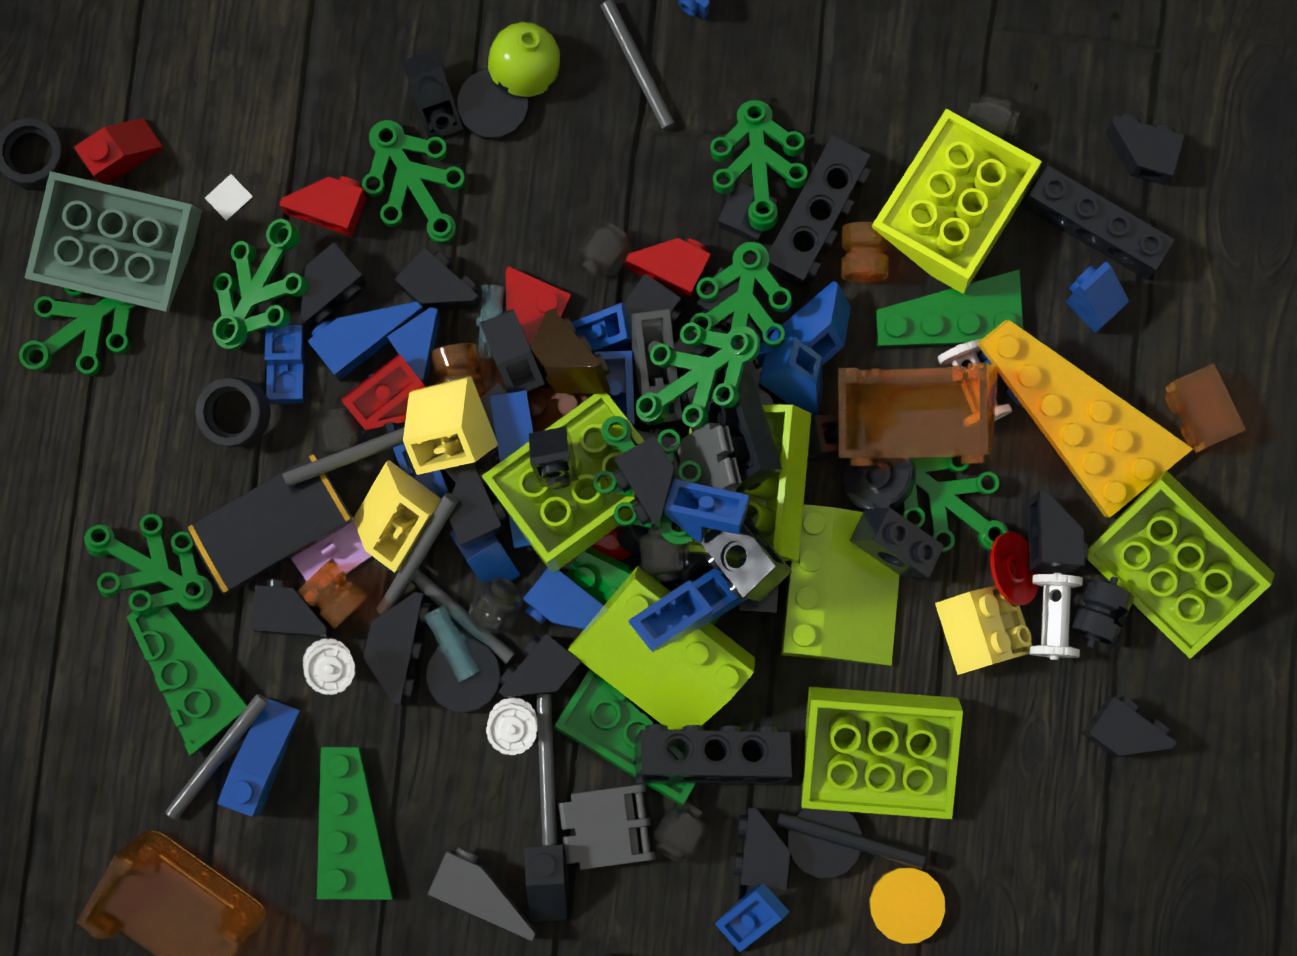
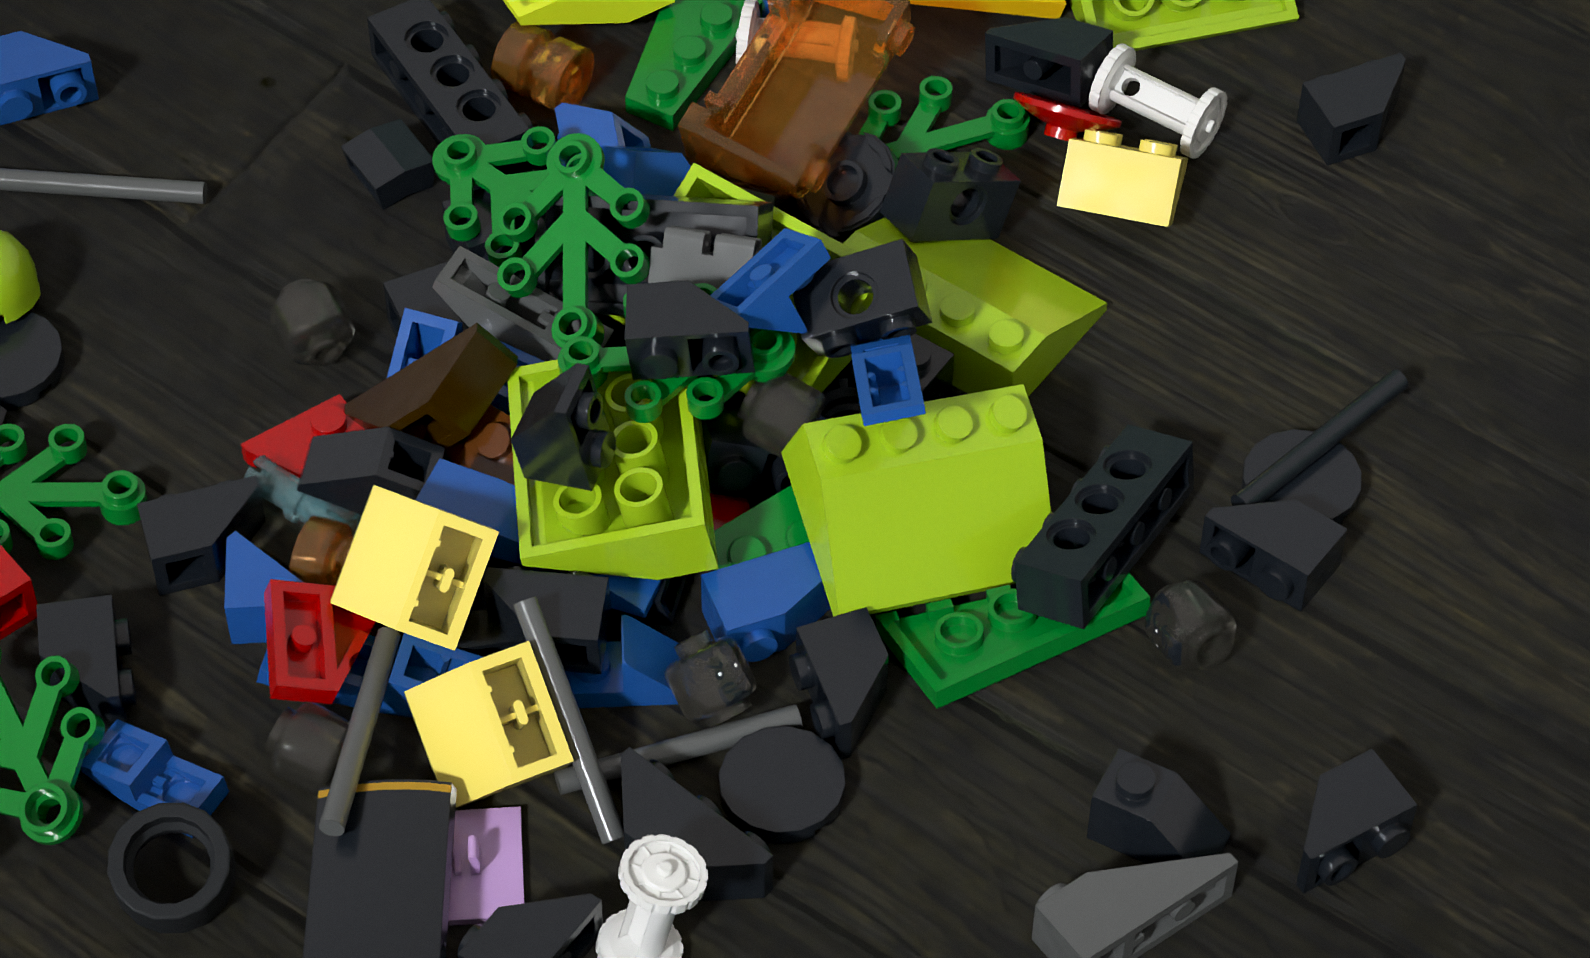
camera: 60 degrees left, 30 degrees down
clear orange wheel [298,558,369,629] -> none
blue slope [308,302,424,381] -> none
clear light blue pin [423,605,480,682] -> none
white hose [486,697,538,755] -> none
dark grey bar [536,694,557,845] -> none
dark grey plate [559,784,655,870] -> none
red slope [626,238,711,300] -> none
green plant [710,100,808,231] -> none
blue slope [715,883,789,952] -> none
lime slope [801,687,963,819] -> none
yellow tile [869,867,945,944] -> none
black wheel [1070,577,1135,649] -> none

